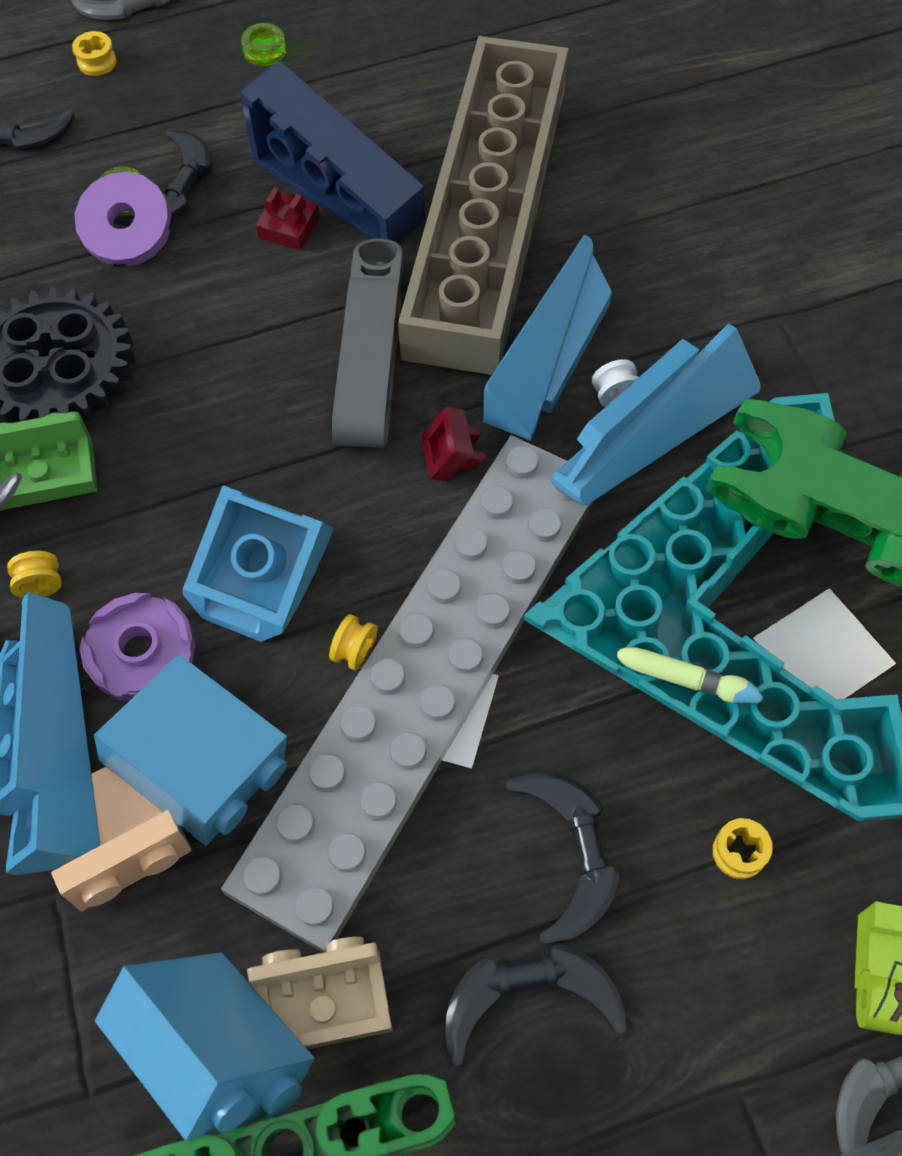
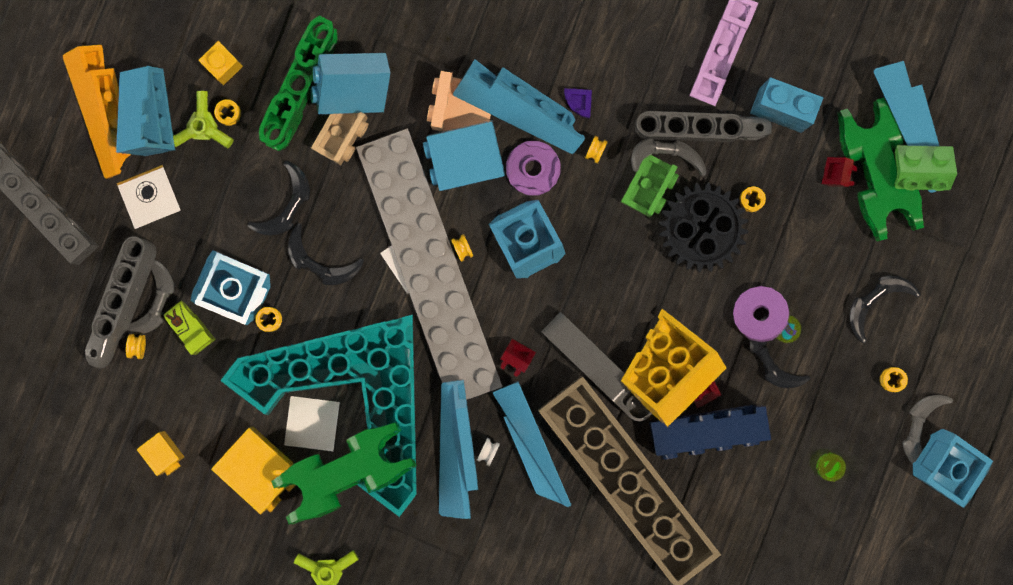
camera: 130 degrees right, 25 degrees up
yellowish green piece [617,647,762,703] -> none
none -> dark azure slope [191,250,271,325]
none -> yellow wedge [621,309,726,427]

